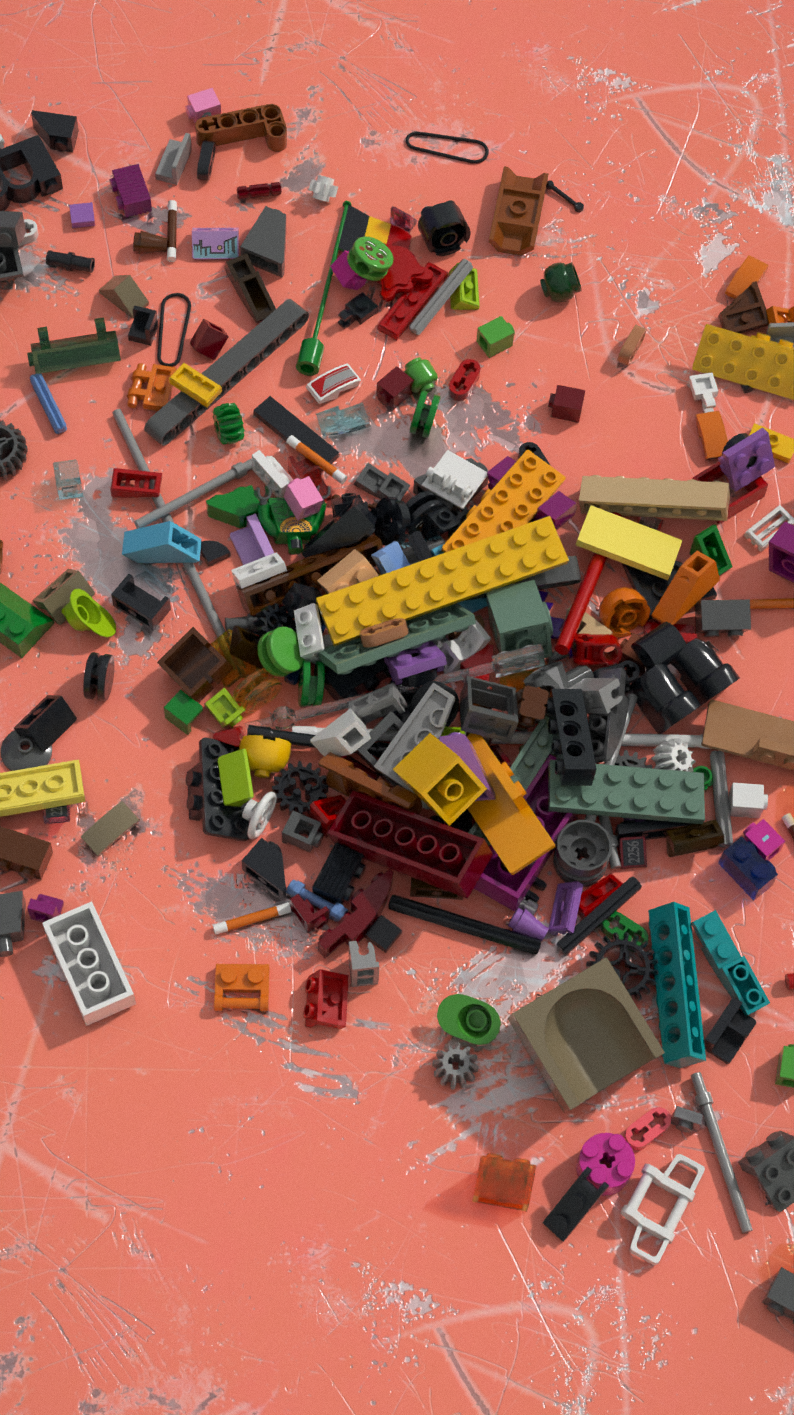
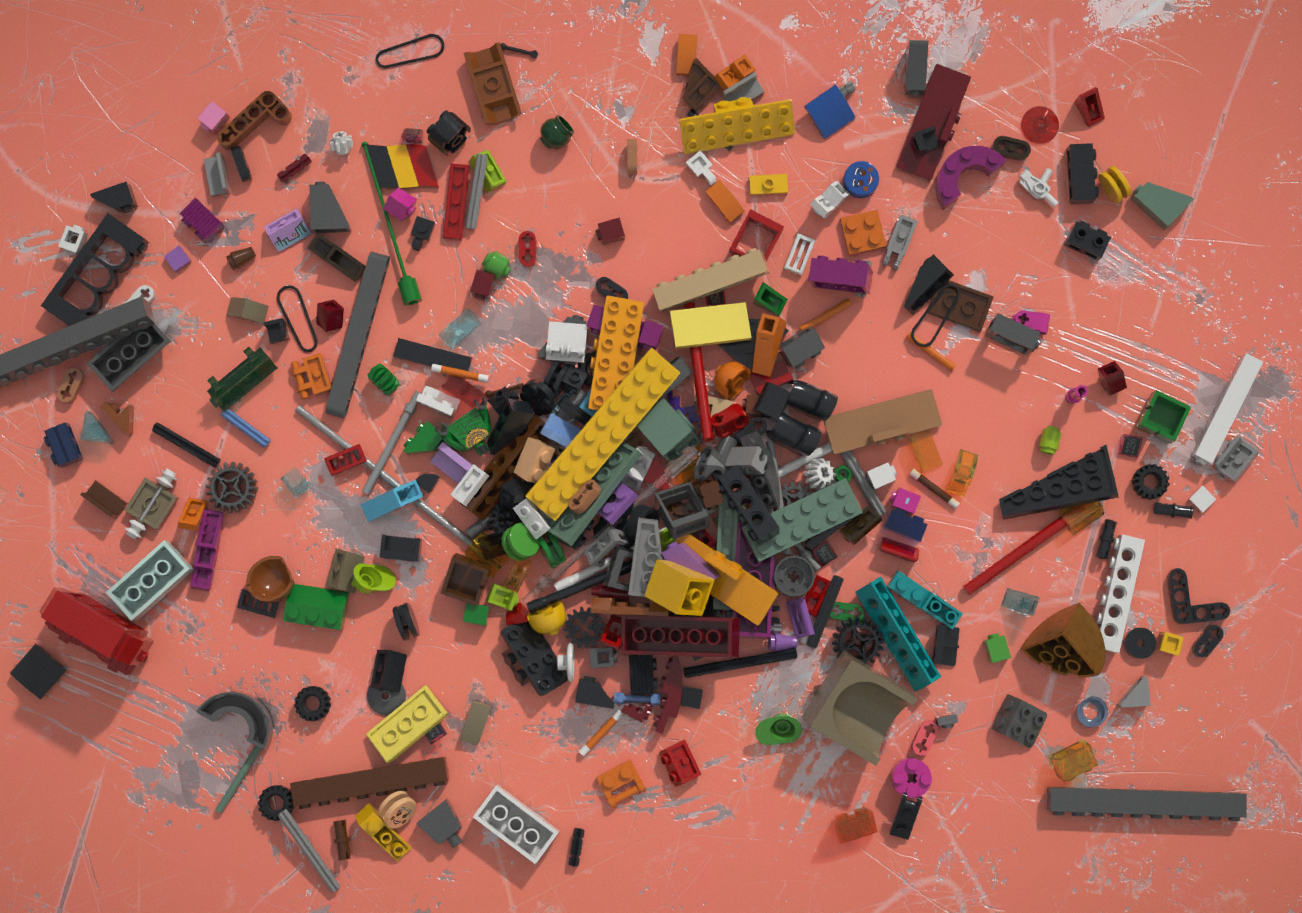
camera: 20 degrees left, 20 degrees up
magenta bracket [27,894,64,922] -> none
black pin [46,250,95,273] -> none
reddish brown bar [167,200,177,262] -> none
yellow plate [169,363,222,408] -> none
lime slope [217,749,254,807] -> none
bright pink brick [284,476,323,521] -> none
slope [306,363,361,404] -> none
white slope [310,708,371,757] -> none
bright green head [347,236,394,281] -> none
light grey hinge [348,941,379,987] -> none
dark grey slope [354,463,410,501] -> none
red tile [377,243,434,302] -> none
green head [409,391,441,438] -> none
light grey gear [432,1042,479,1090] -> none
bright green brick [476,316,515,358] -> none
white bar [620,1154,705,1265] -> none
light grey bar [691,1072,753,1234] -> none
medium lavender piece [718,428,775,492] -> none
none -> black axle [568,828,584,867]
none -> red slope [879,537,919,563]

